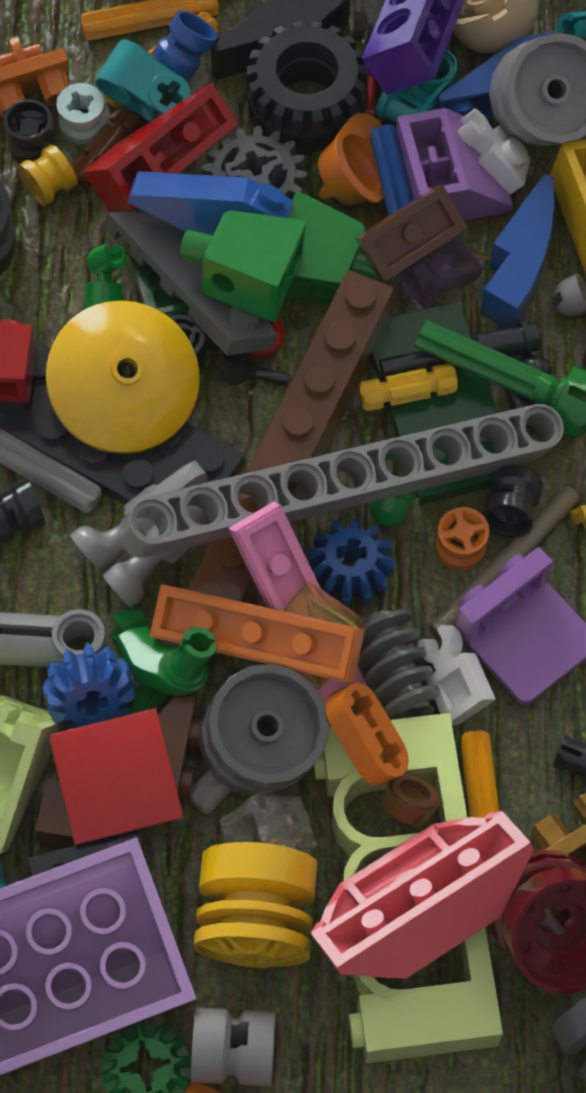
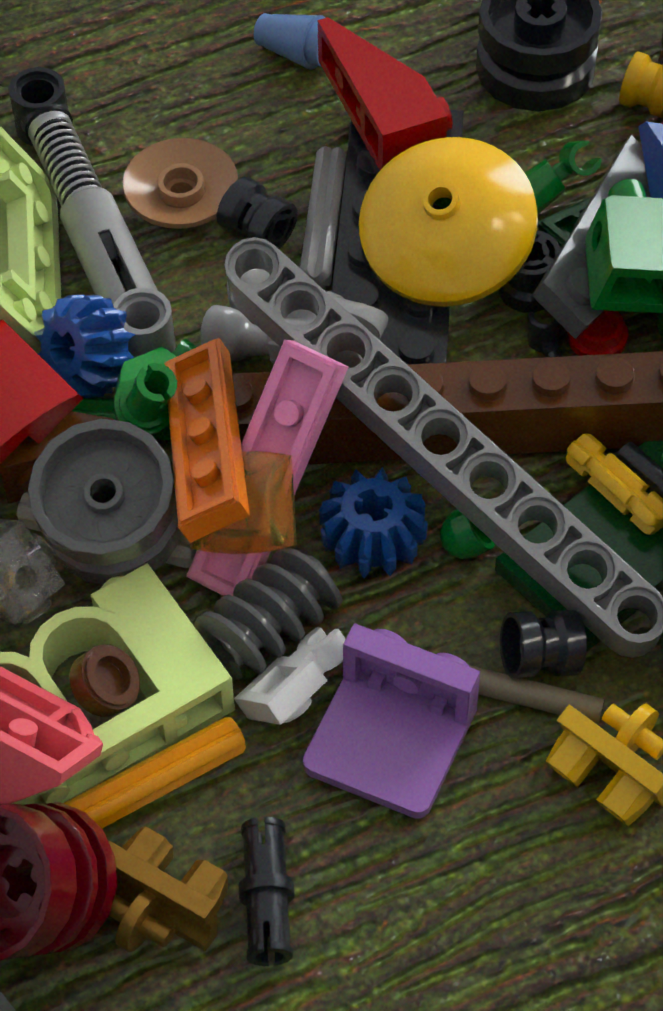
camera: 65 degrees right, 10 degrees down
orange beam [325,682,409,786] -> none
orange wheel [435,507,490,571] -> none

